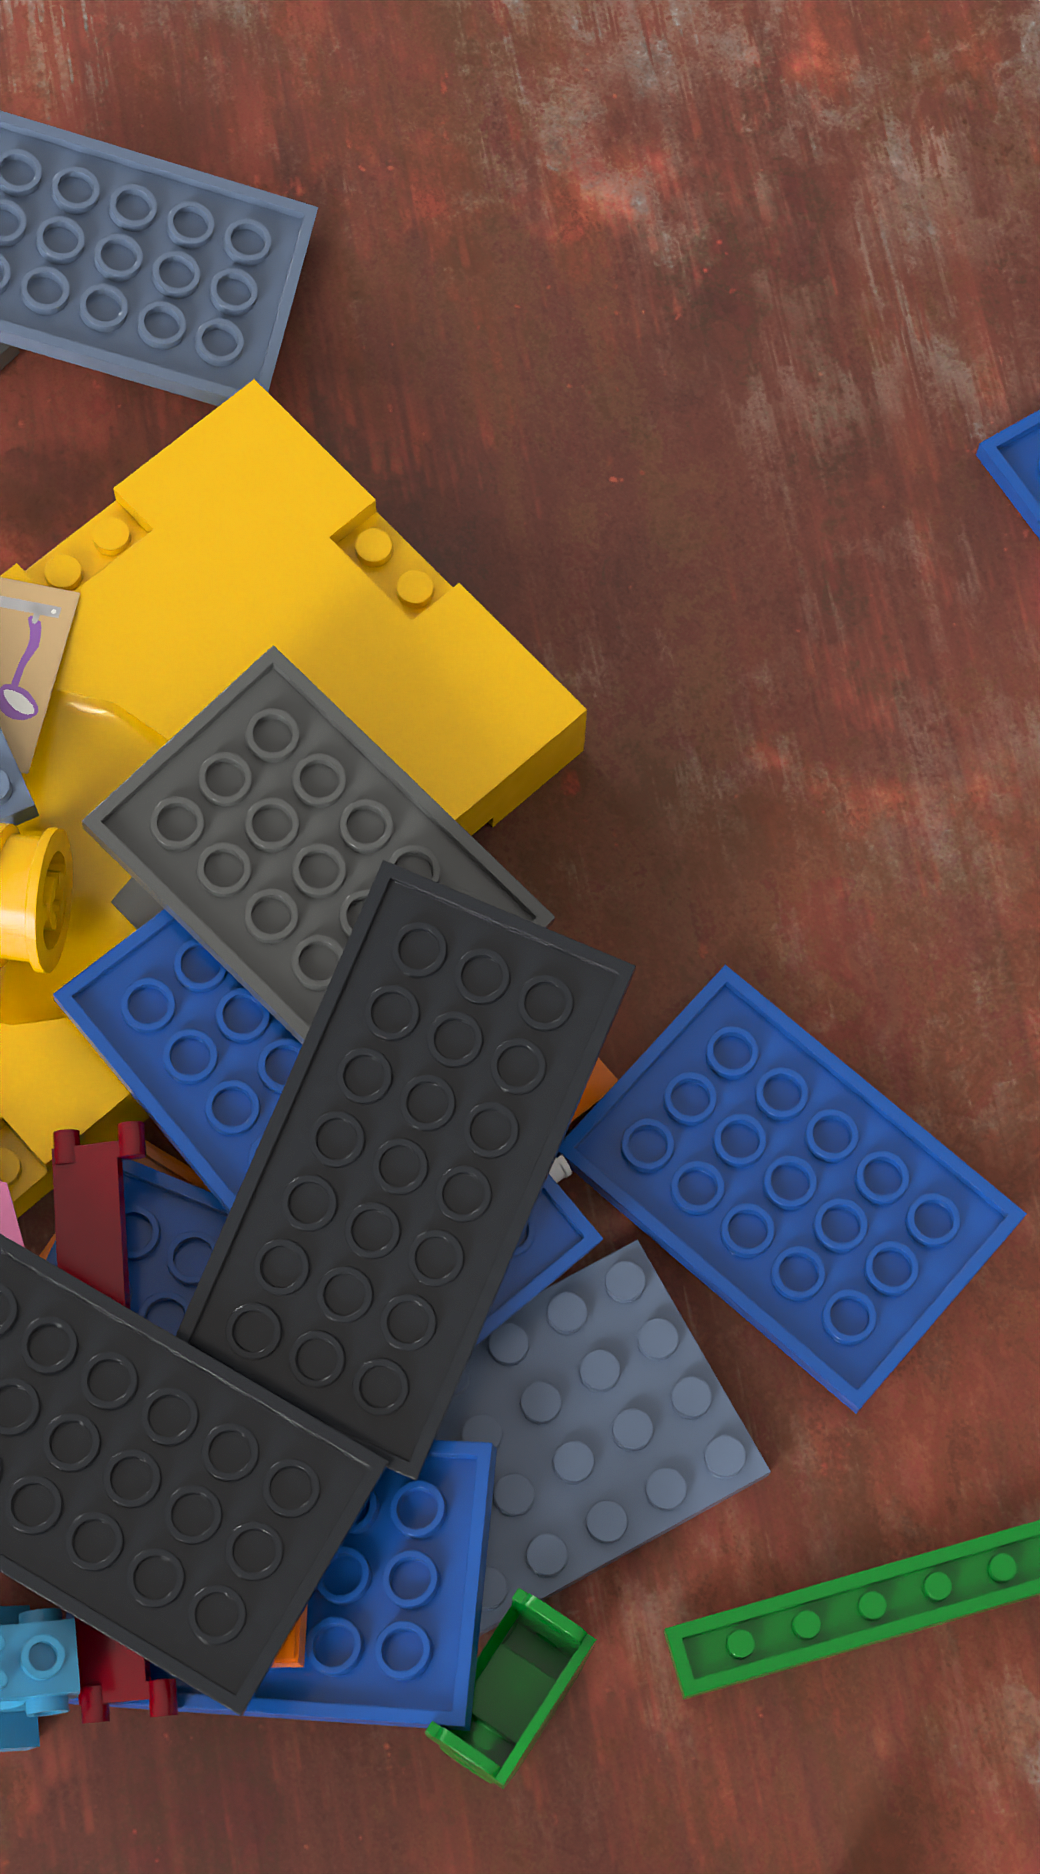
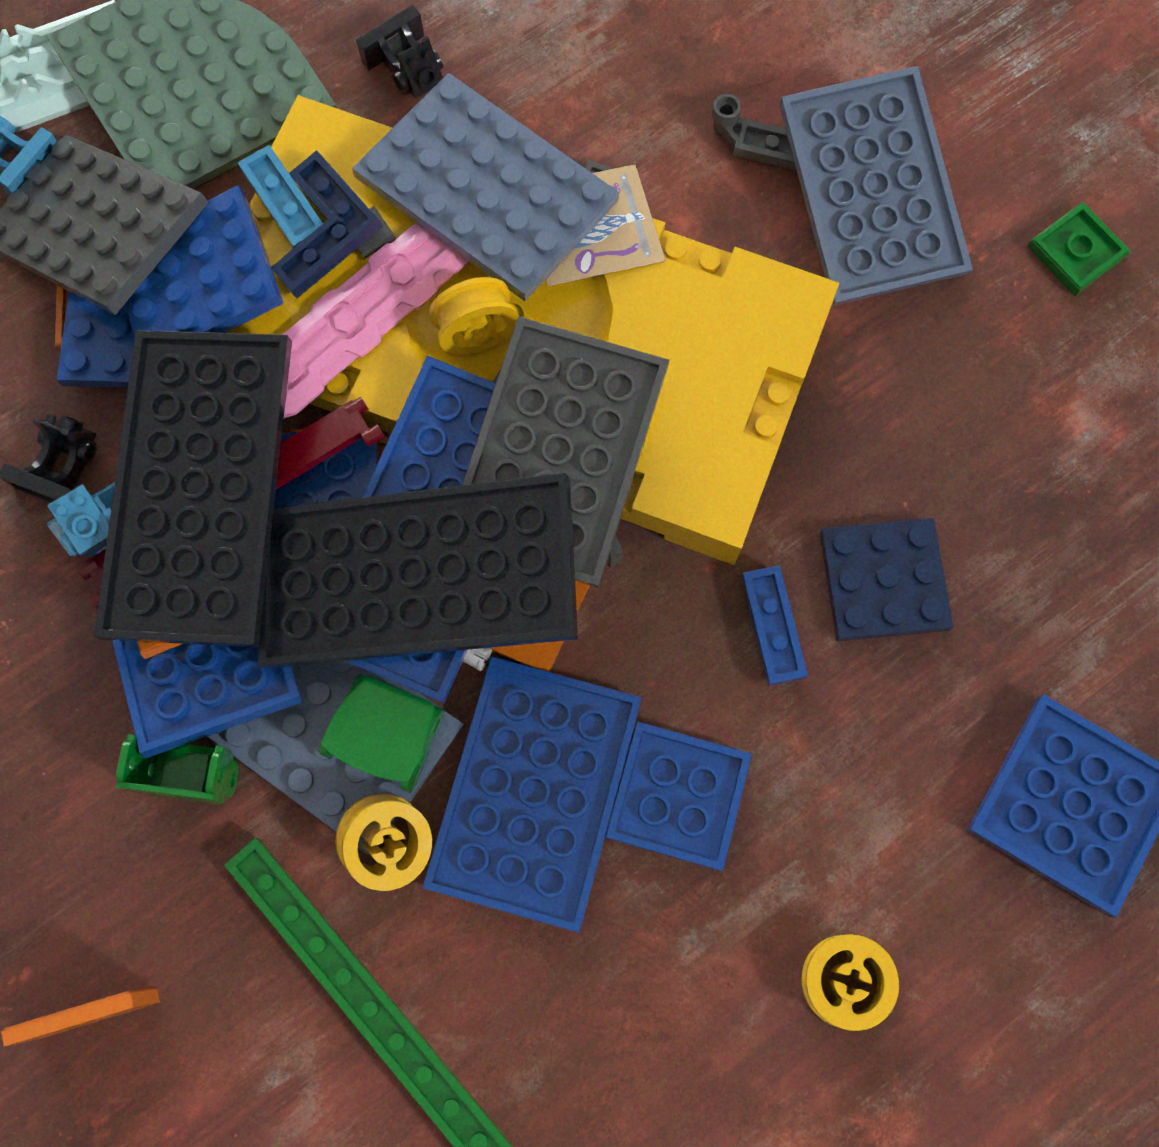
camera: 65 degrees right, 5 degrees up
none -> green piece [319,674,444,793]
none -> yellow wheel [335,793,432,891]
none -> blue plate [605,721,752,872]
none -> blue plate [741,565,808,686]
none -> dark blue plate [820,518,953,642]
none -> green tile [1027,201,1131,296]

